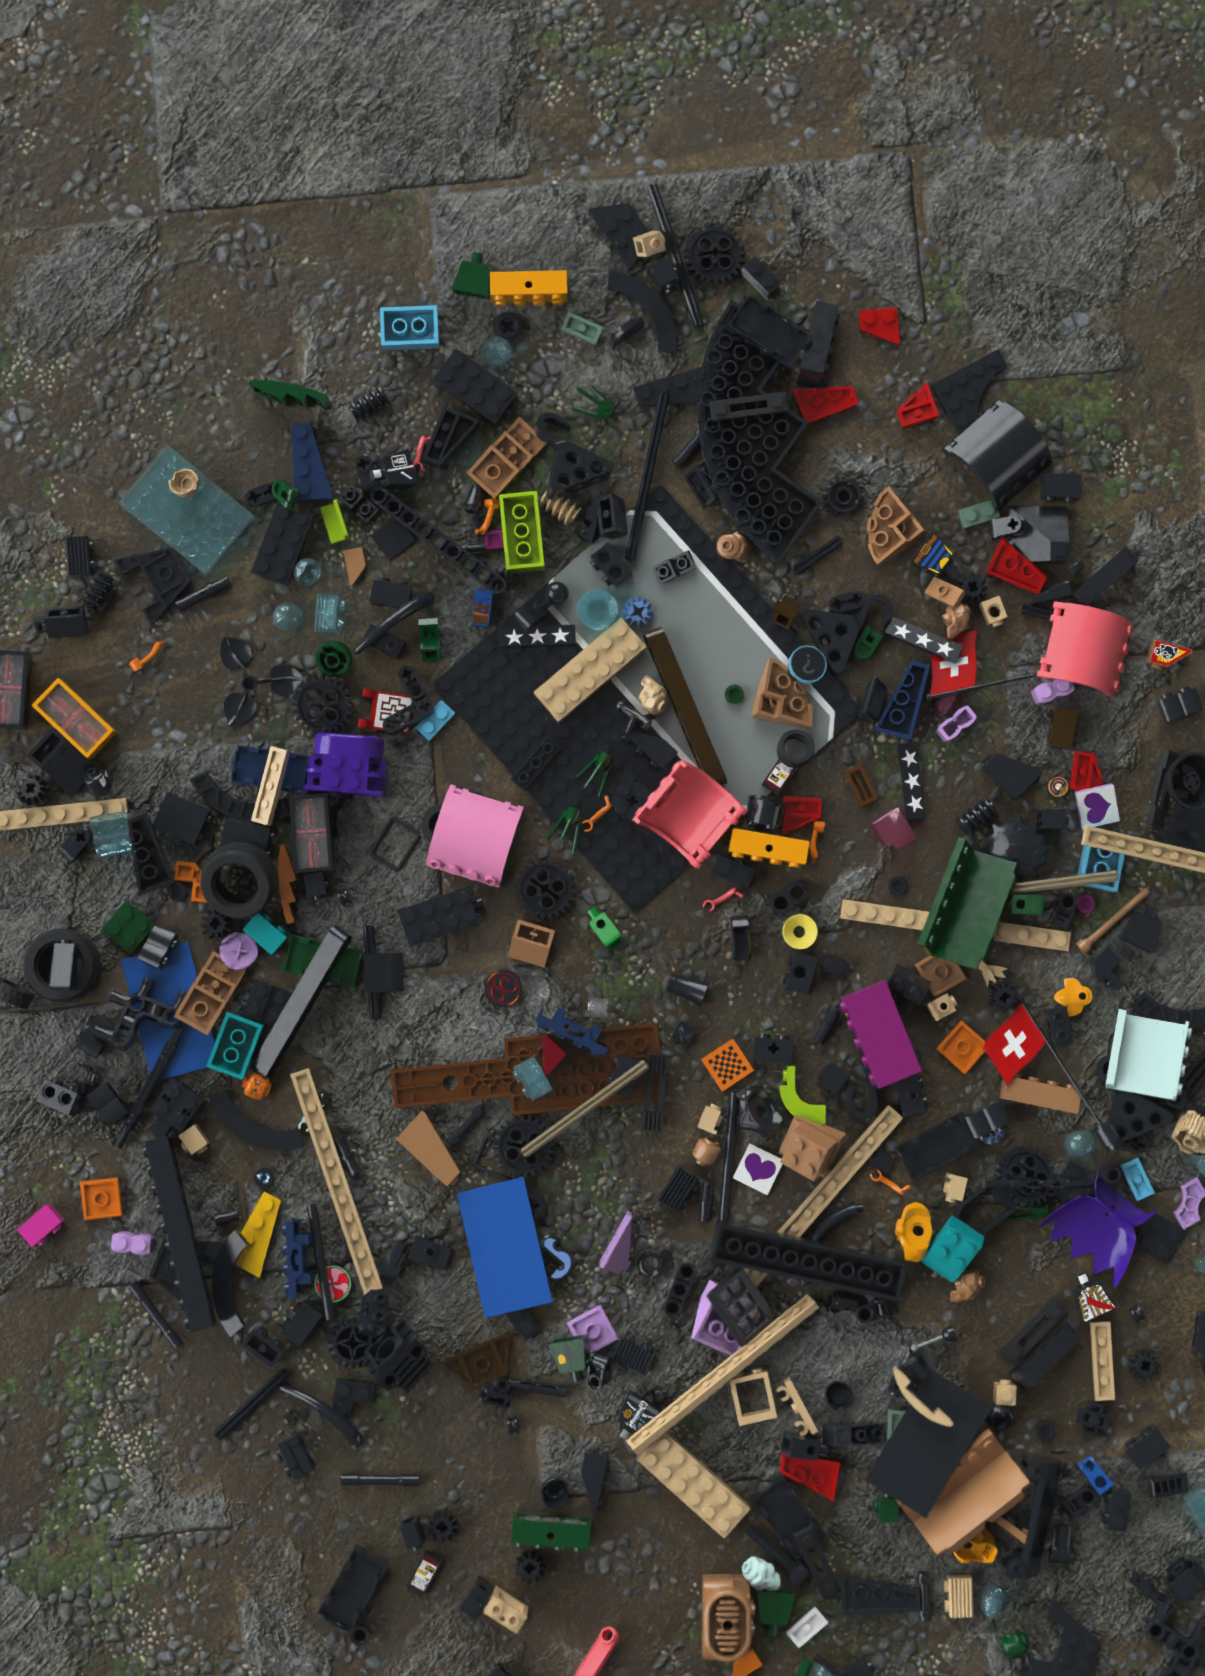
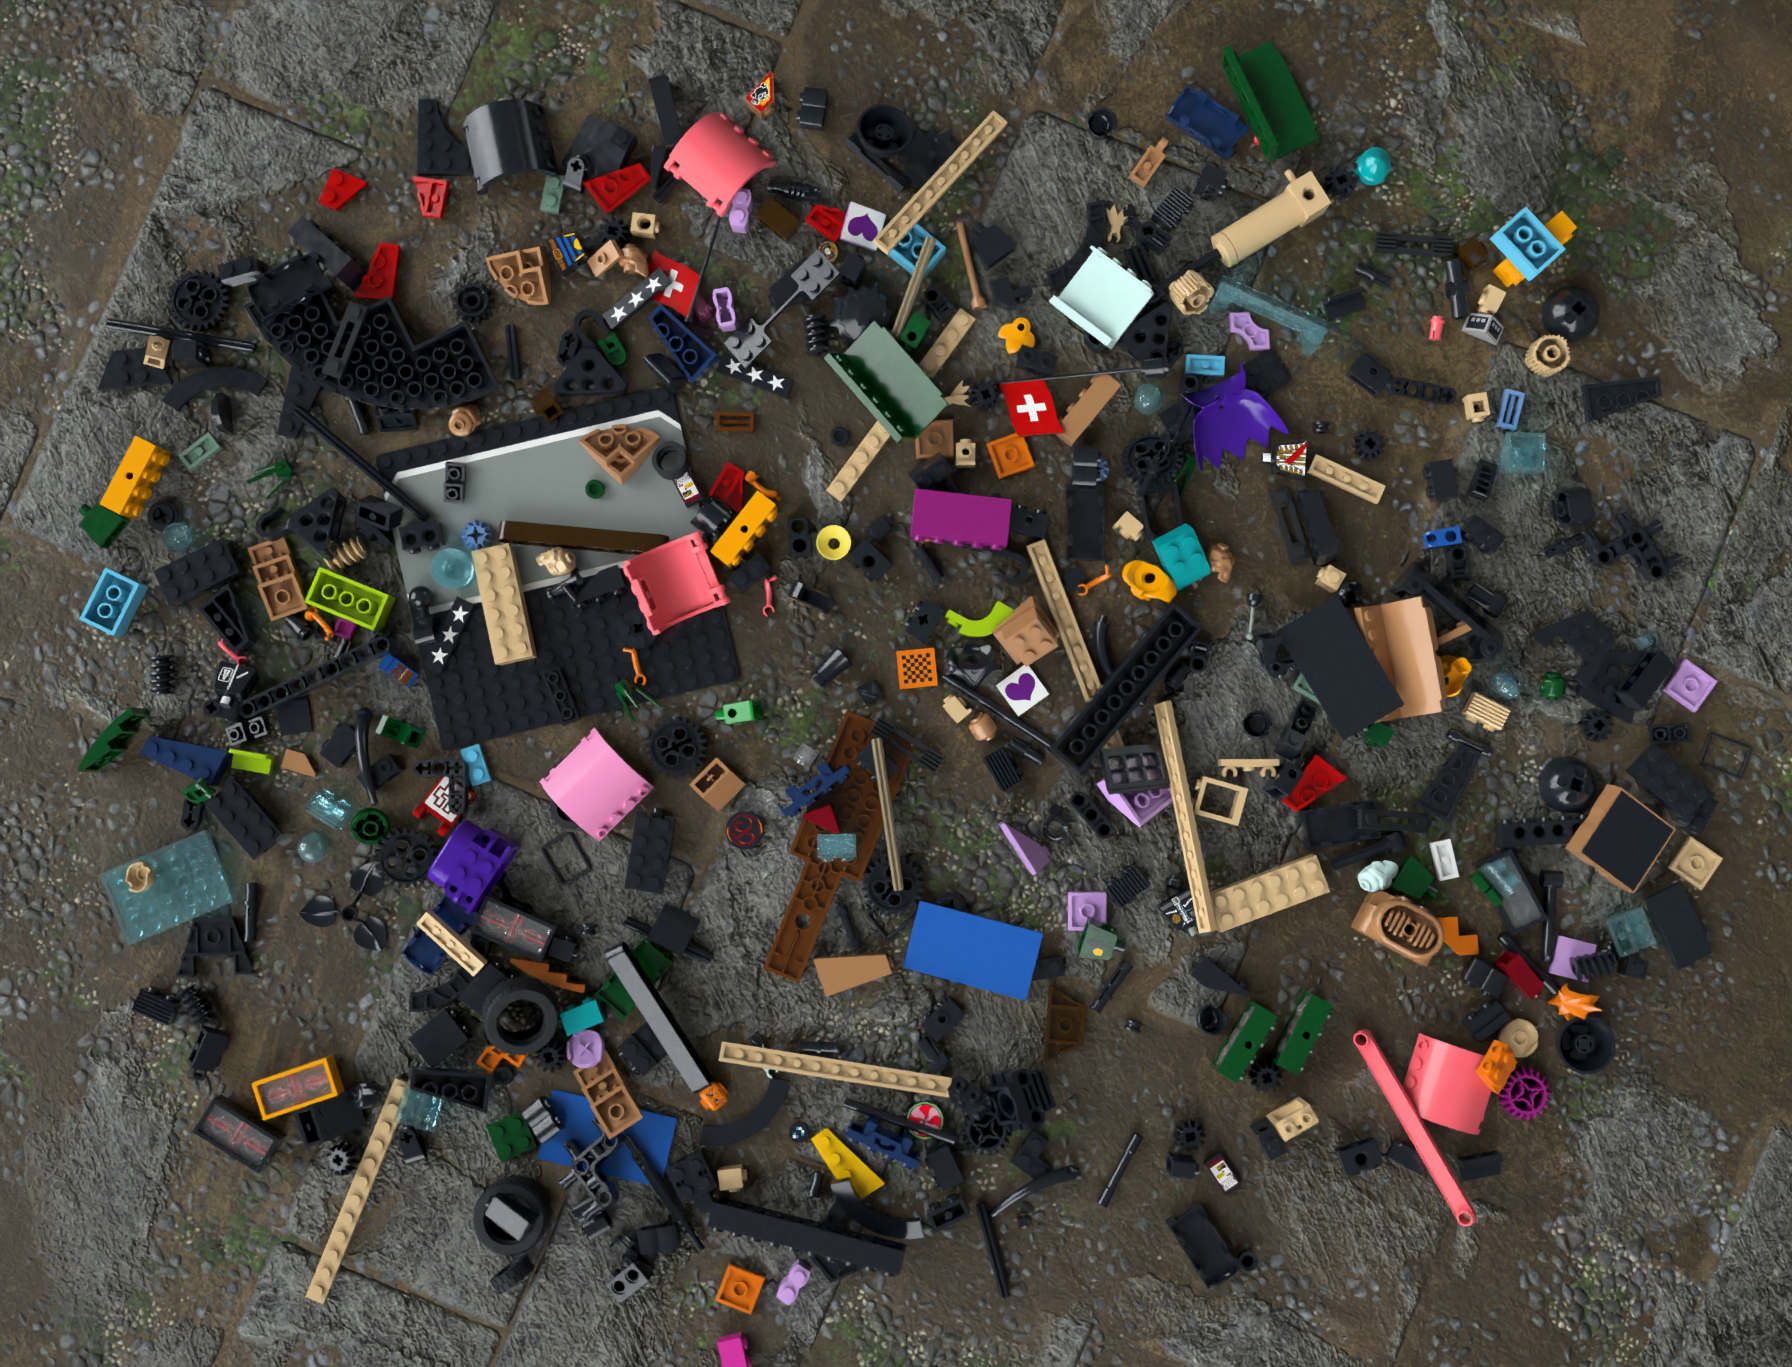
camera: 60 degrees left, 0 degrees up
black piece [128,1281,184,1350] -> none
orange piece [129,641,165,671] -> none
teal brick [206,1012,265,1080] -> none
black brick [275,1432,316,1480] -> none
clear light blue hair [293,558,322,587] -> none
black piece [478,1377,515,1409] -> none
animal [541,1233,574,1282] -> none
dark green plant [577,751,614,797] -> none
black piece [587,1351,614,1391] -> none
black tile [788,645,827,684] -> none
black brick [817,1064,850,1094] -> none
clear pink piece [870,807,917,849] -> none
tan slope [893,1366,953,1427] -> none
black tile [1035,1420,1055,1441] -> none
black brick [1040,473,1082,503] -> none
black tile [1066,559,1085,576] -> none
black piece [1075,1400,1111,1437] -> none
magenta tile [1076,894,1095,914] -> none
none -> hinge [724,249,841,369]
none -> black hinge [768,180,821,202]
none -> dark green brick [1269,990,1333,1075]

